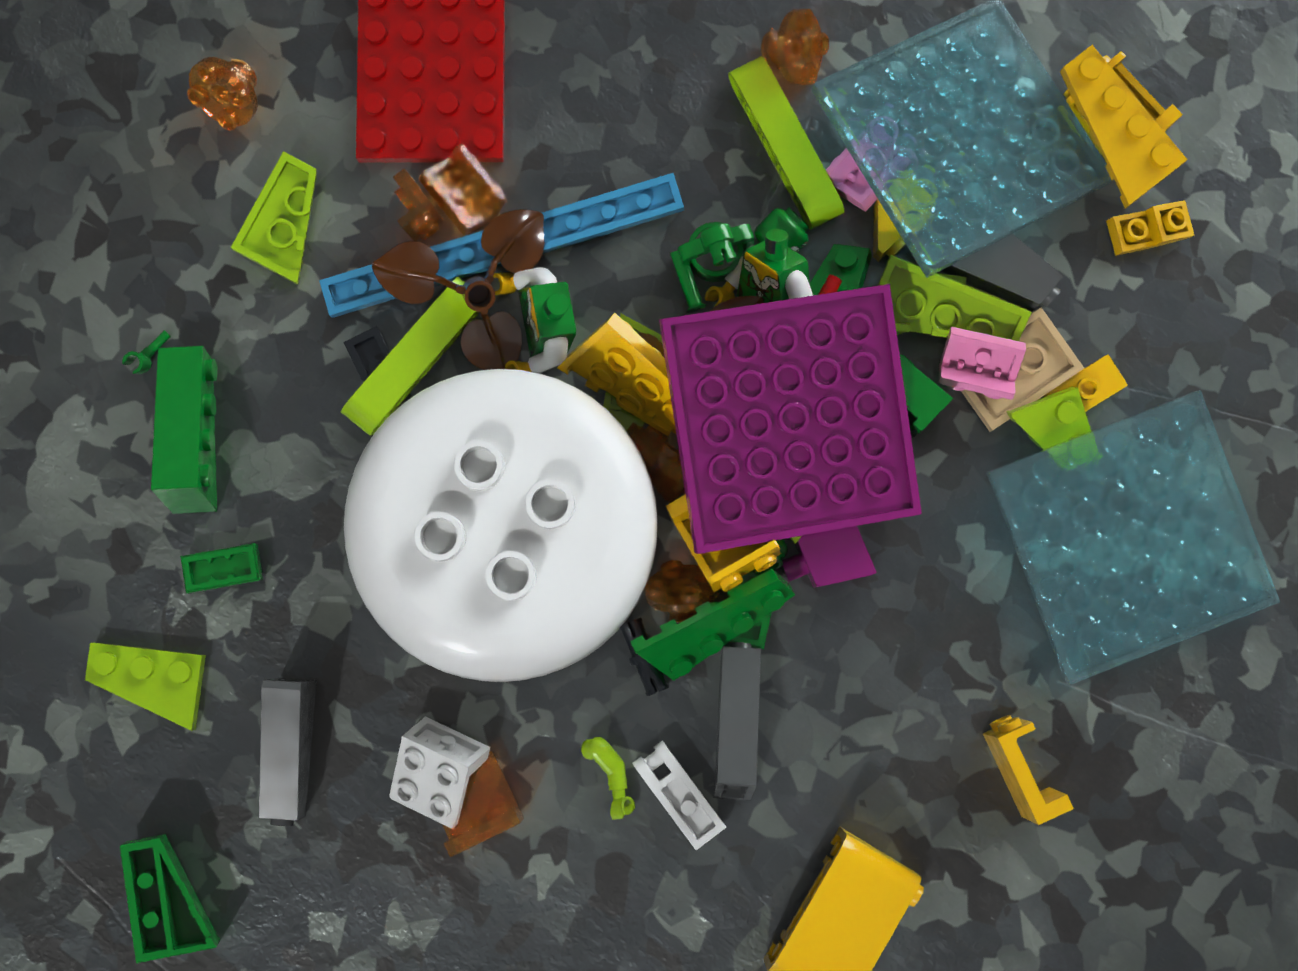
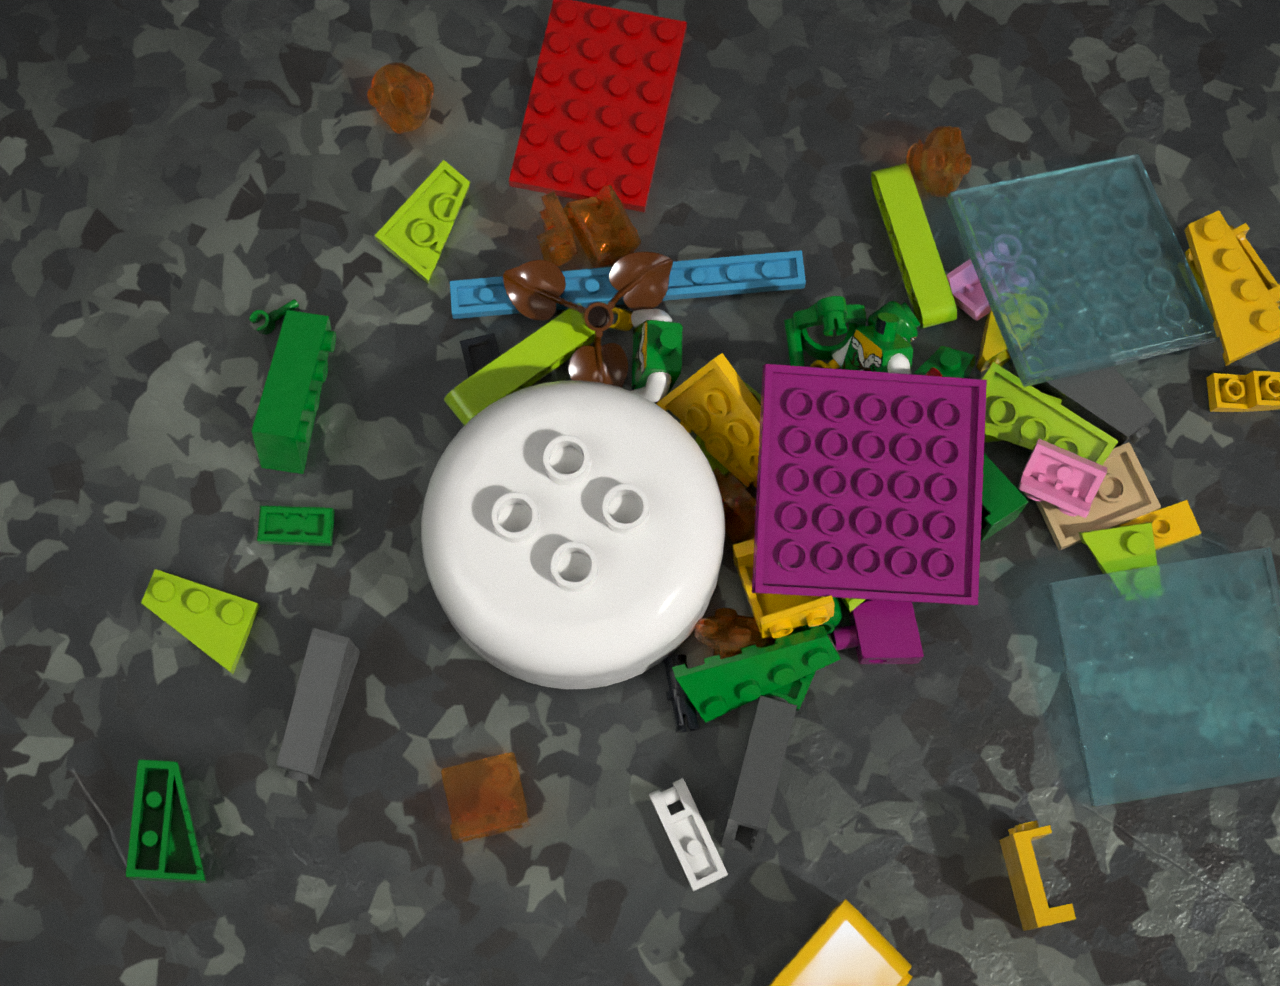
camera: 10 degrees right, 10 degrees down
white bracket [389,717,490,828] -> none
lime arm [581,737,635,820] -> none

